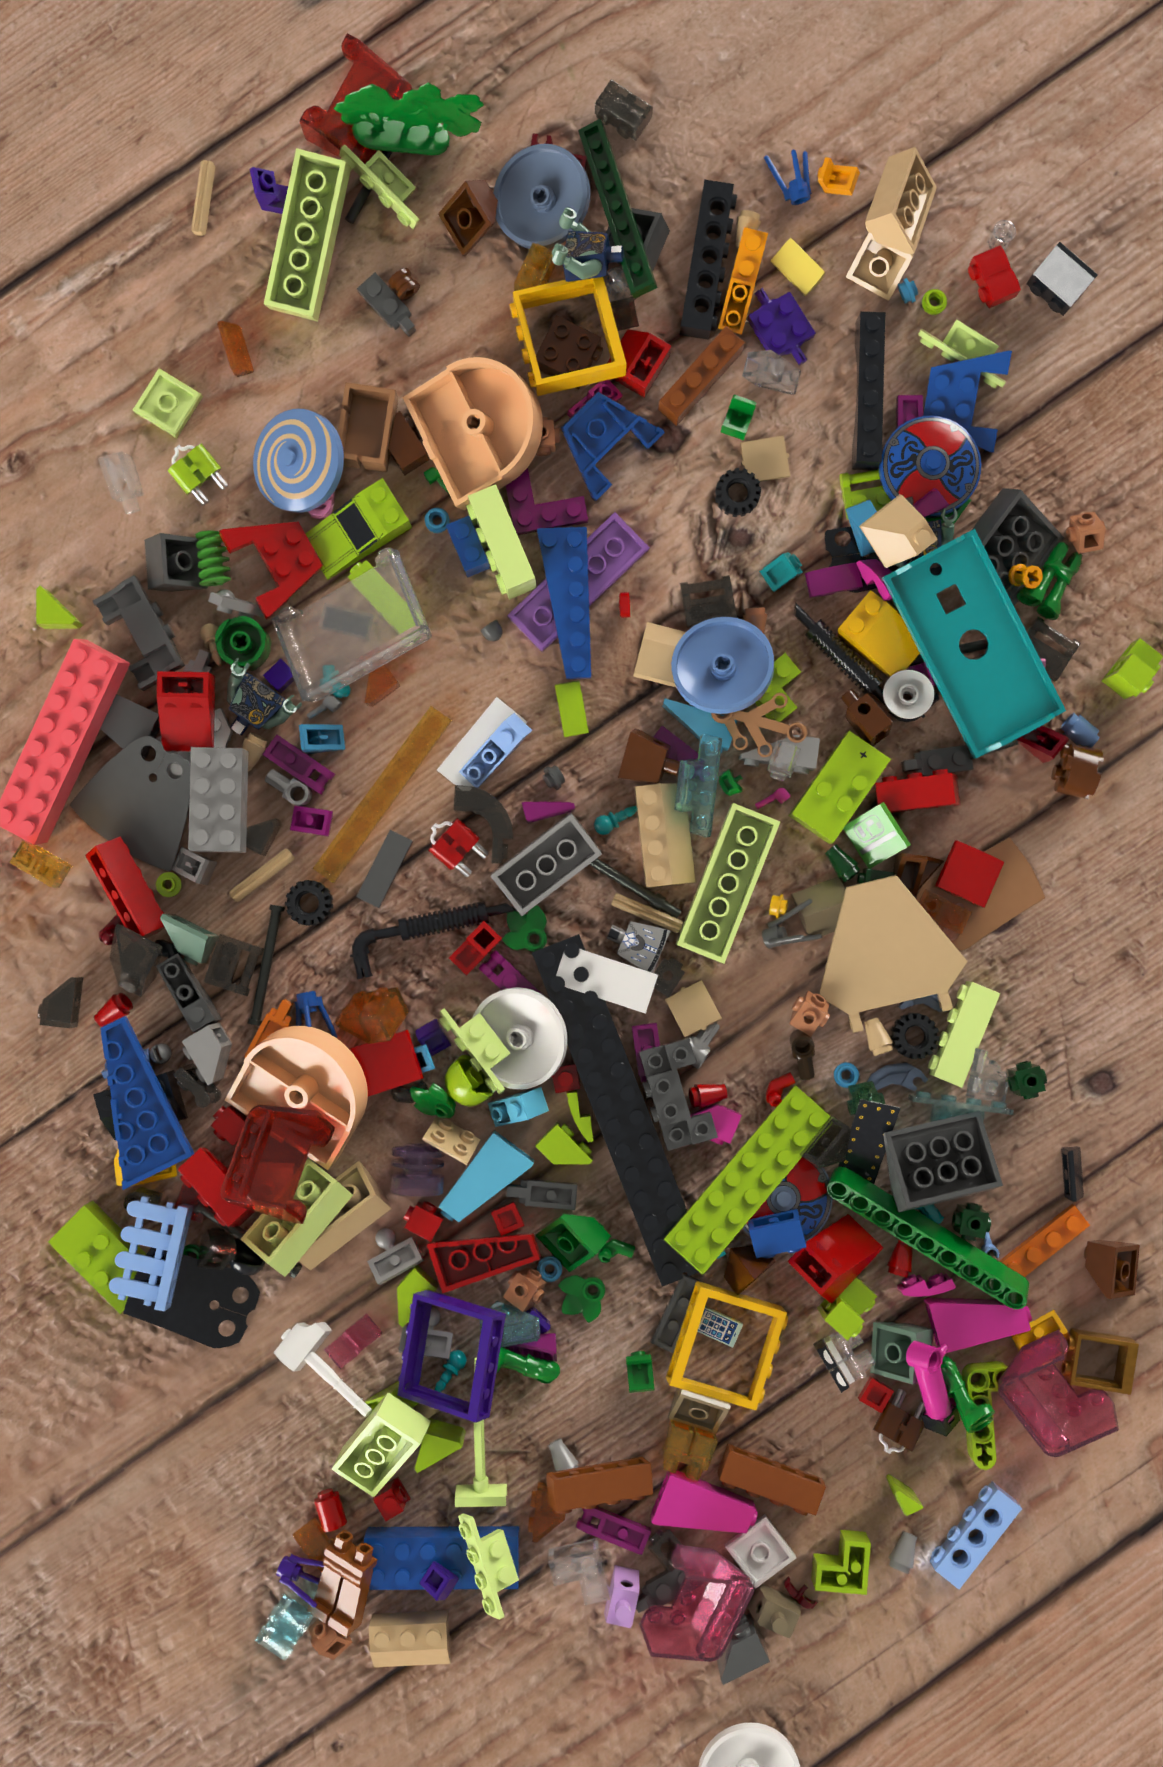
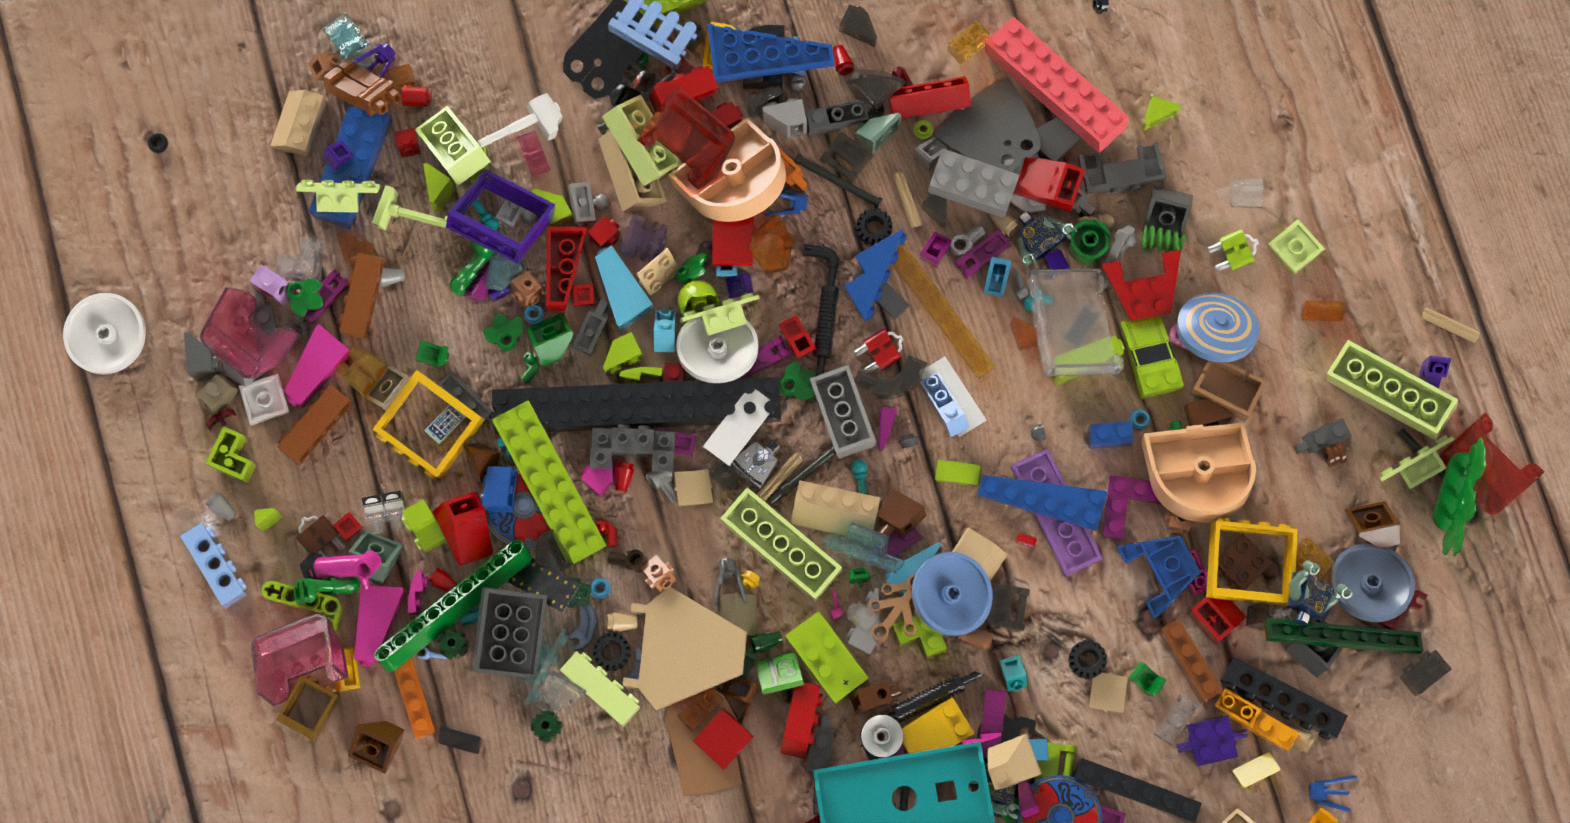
camera: 110 degrees right, 10 degrees down
yellowish green brick [466,484,536,600] -> none
none -> green plate [286,279,324,317]
none -> blue slope [844,229,907,322]

